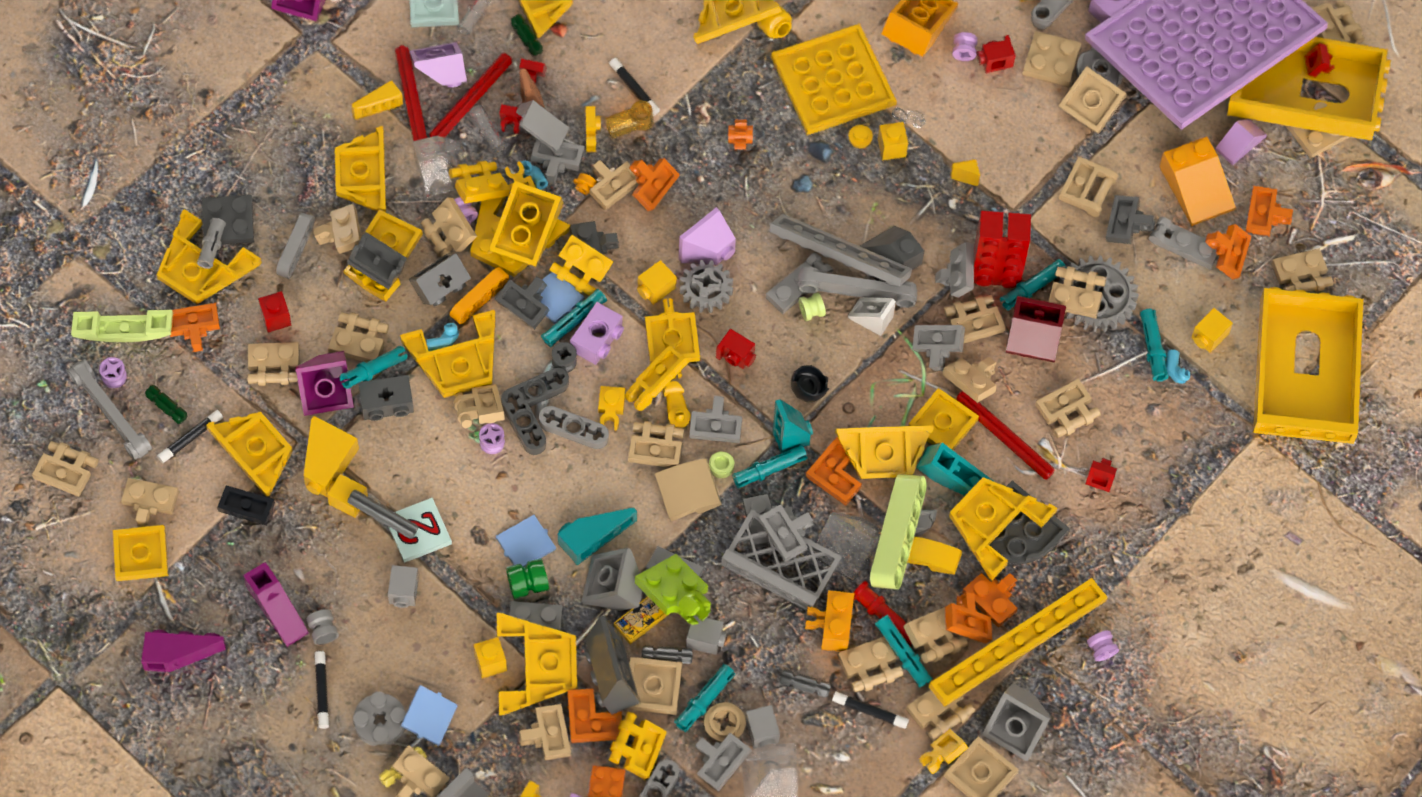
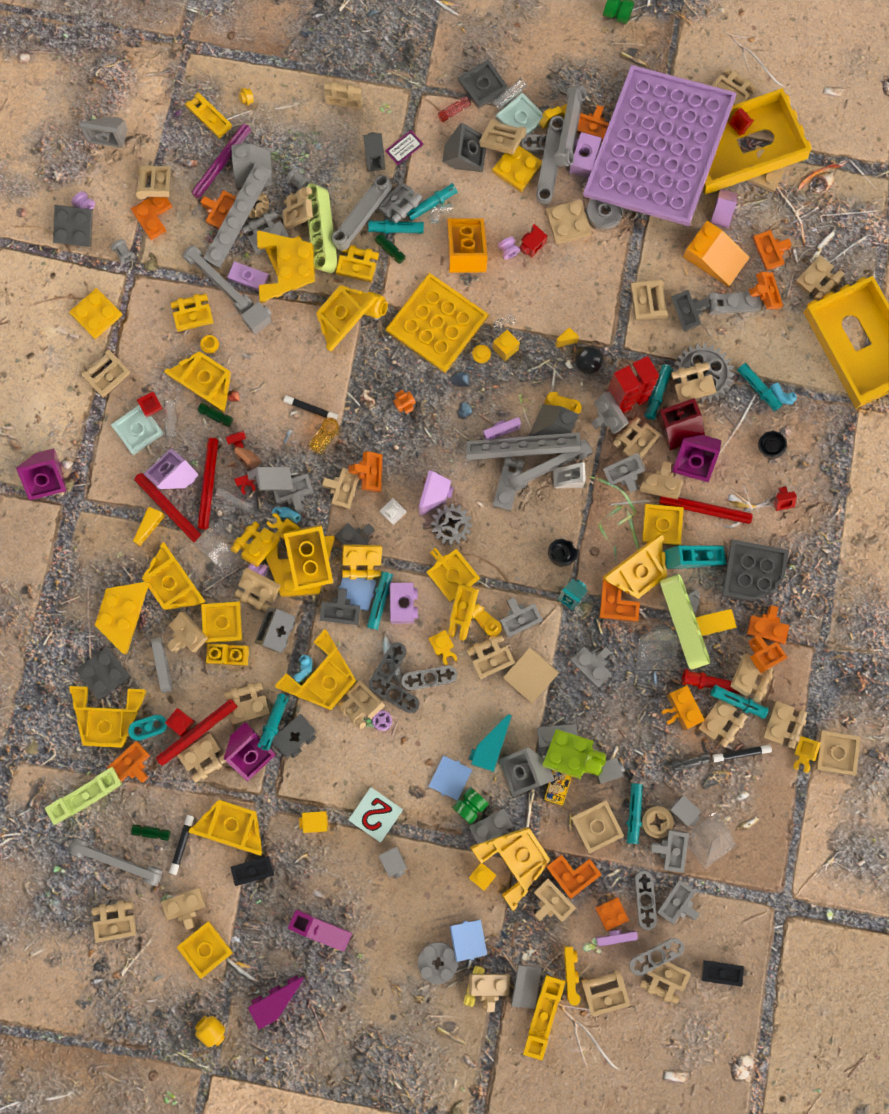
camera: 30 degrees left, 15 degrees up
lavender wheel [99,357,127,388] -> none
light grey pin [197,218,226,269] -> none
yellow slope [303,416,359,497] -> none
light grey wheel [306,609,339,645] -> none
black bar [315,651,329,728] -> none
dark grey hinge [347,232,407,289] -> none
dark grey axle [347,490,419,539] -> none
light orange beam [450,267,509,324] -> none
dark grey wheel [552,342,577,373] -> none
light orange plate [573,173,597,195] -> none
dark grey slope [585,615,640,715] -> none
yellow plate [586,106,601,152] -> none
yellow plate [609,712,667,779] -> none
yellow brick [637,260,677,305] -> none
dark grey axle [642,645,693,664] -> none
yellowish green tile [709,451,734,478] -> none
red brick [716,329,756,369] -> none
light grey fence [721,509,842,610] -> none
teal pin [732,445,807,489] -> none
light grey hinge [759,504,813,562] -> none
yellowish green wheel [798,292,826,321] -> none
yellow plate [929,578,1108,707] -> none
yellow wing [949,477,1057,580] -> none
light grey slope [982,683,1051,761] -> none
tan plate [1035,379,1101,438] -> none
tan plate [1059,66,1127,134] -> none
lavender wheel [1087,631,1119,661] -> none
yellow brick [1191,308,1233,353] -> none
none -> yellow wing [95,582,149,654]
none -> teal plate [128,715,167,741]
none -> red axle [156,699,237,766]
none -> yellow head [195,1016,225,1047]
none -> white tile [379,498,407,525]
none -> lavender plate [483,417,521,440]
none -> yellow piece [544,392,582,414]
none -> black hair [575,345,603,374]
none -> magenta slope [672,435,721,483]
none -> black hair [758,430,787,459]

